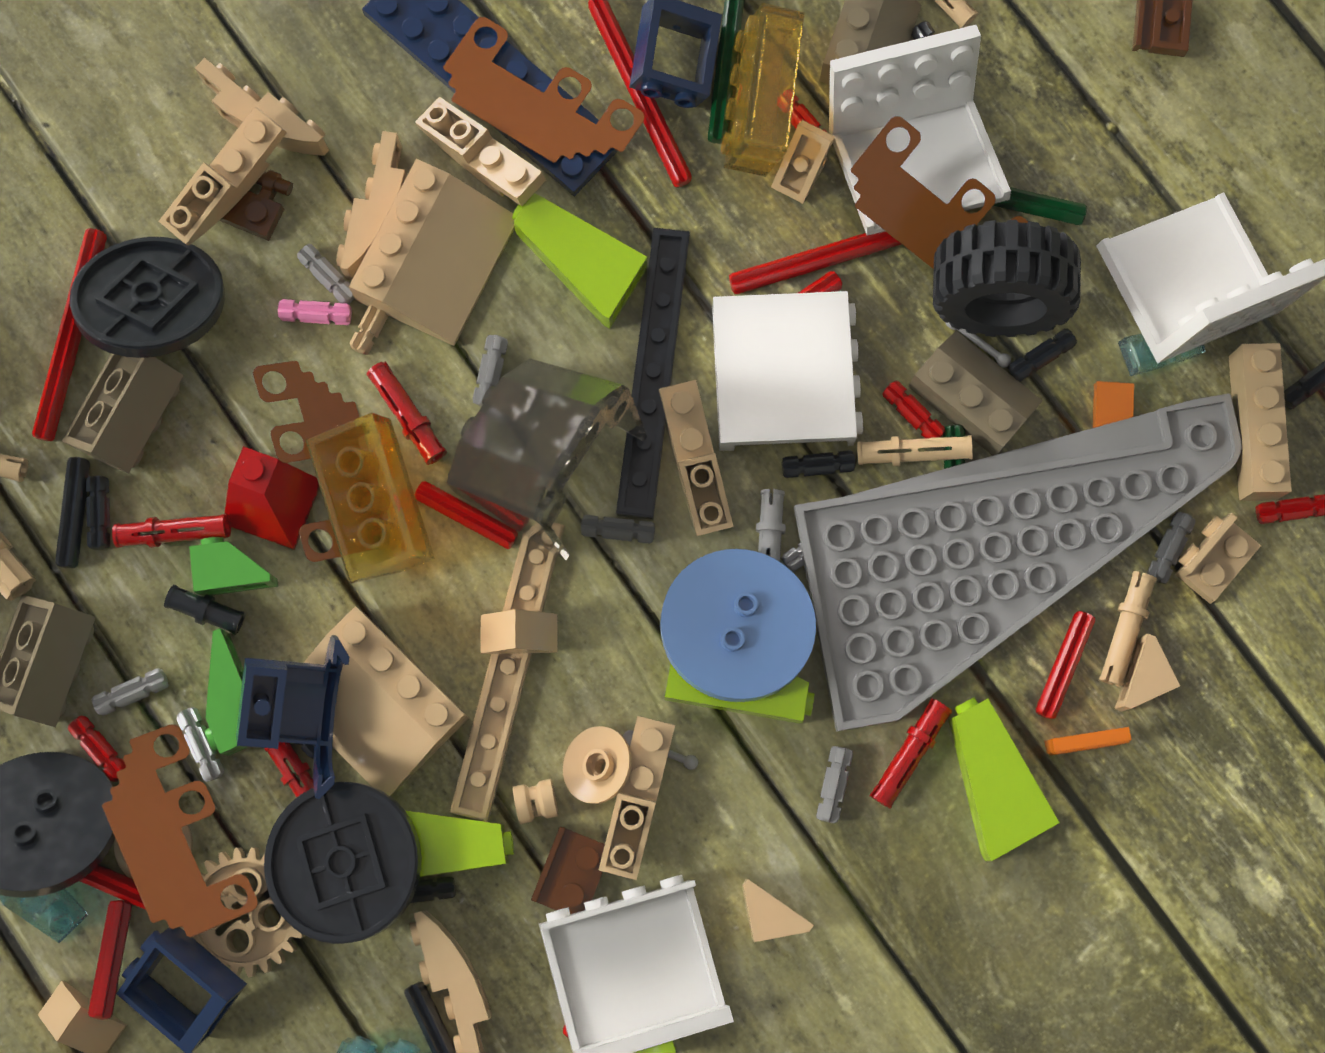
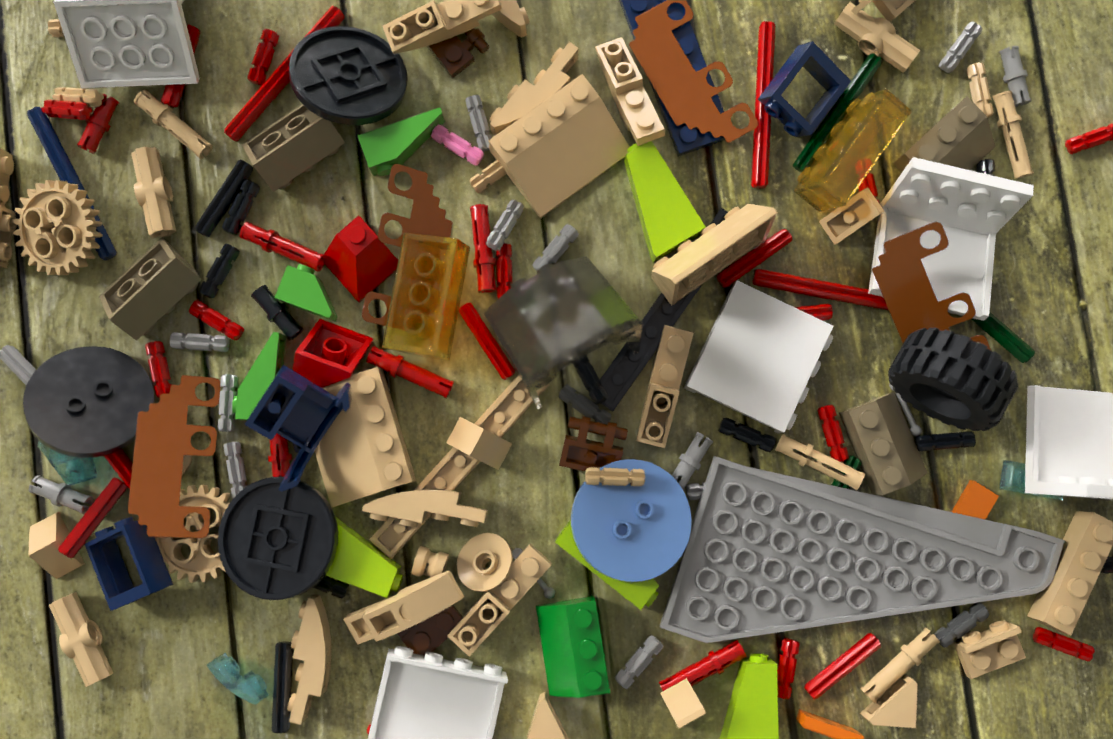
camera: 25 degrees right, 5 degrees up
none -> light grey pin [29,475,94,514]
none -> red axle [189,300,244,341]
none -> black axle [199,244,240,299]
none -> light grey axle [224,441,248,498]
none -> red axle [247,29,279,85]
none -> red slope [293,319,374,388]
none -> tan slope [343,570,464,645]
none -> bright green slope [357,107,445,176]
none -> tan slope [362,490,488,527]
none -> red pin [366,346,454,399]
none -> light grey axle [486,200,524,251]
none -> red axle [496,243,513,301]
none -> green slope [536,596,610,698]
none -> reddish brown plate [559,416,628,471]
none -> black axle [570,350,608,405]
none -> tan axle [585,467,645,486]
none -> tan slope [651,204,777,306]
none -> tan slope [660,678,706,728]
none -> red axle [716,228,793,288]
none -> red axle [777,638,800,699]

